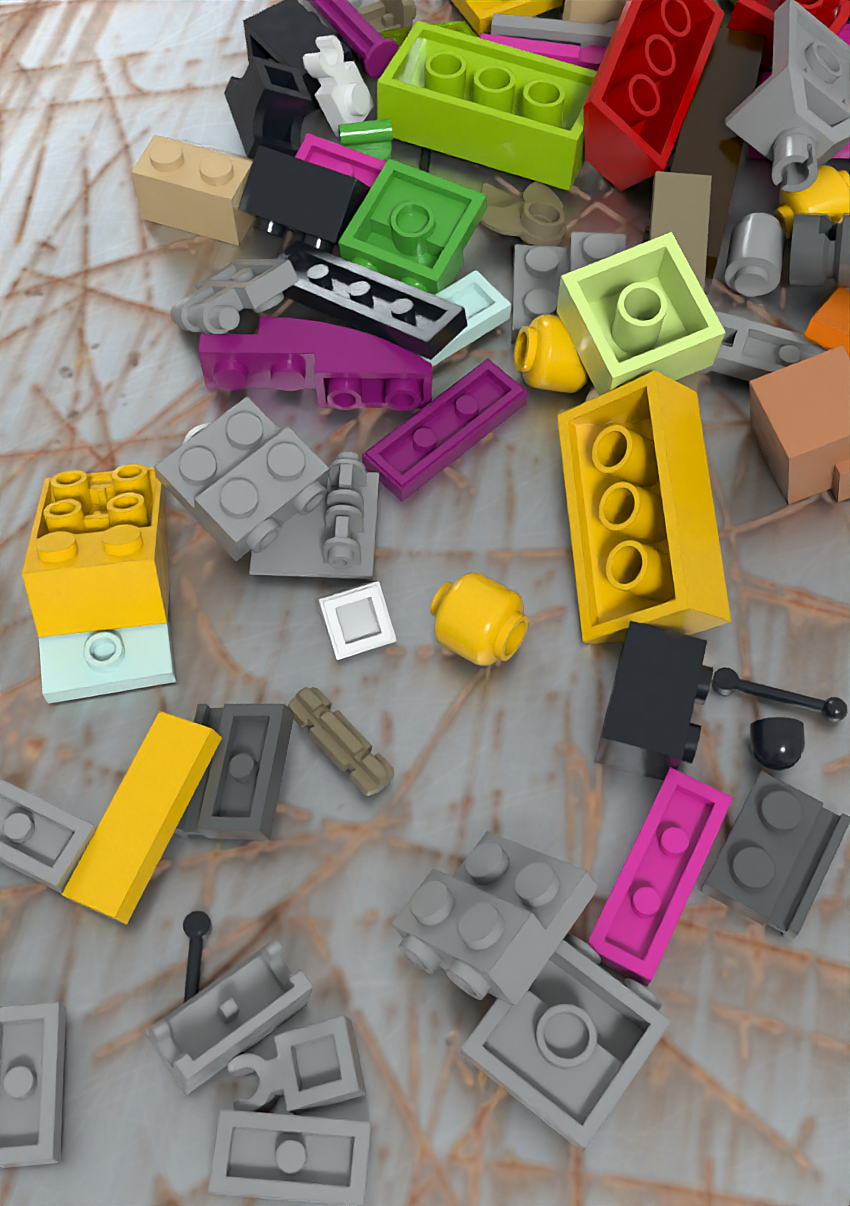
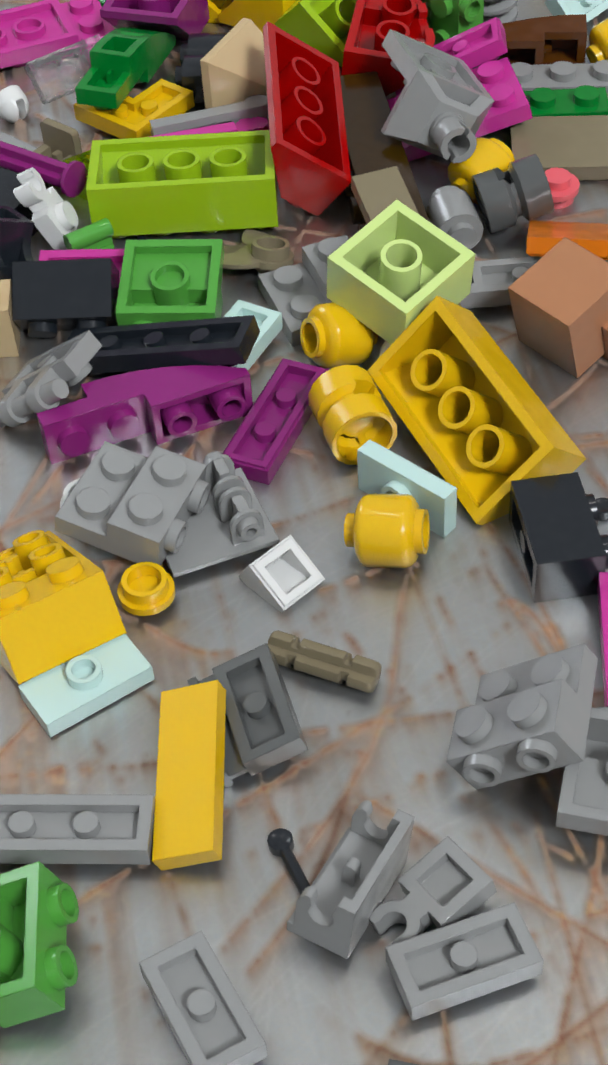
camera: 20 degrees left, 15 degrees down
none -> yellow plate [117,562,175,616]
none -> yellow wheel [308,364,397,465]
none -> light aqua plate [357,439,457,538]

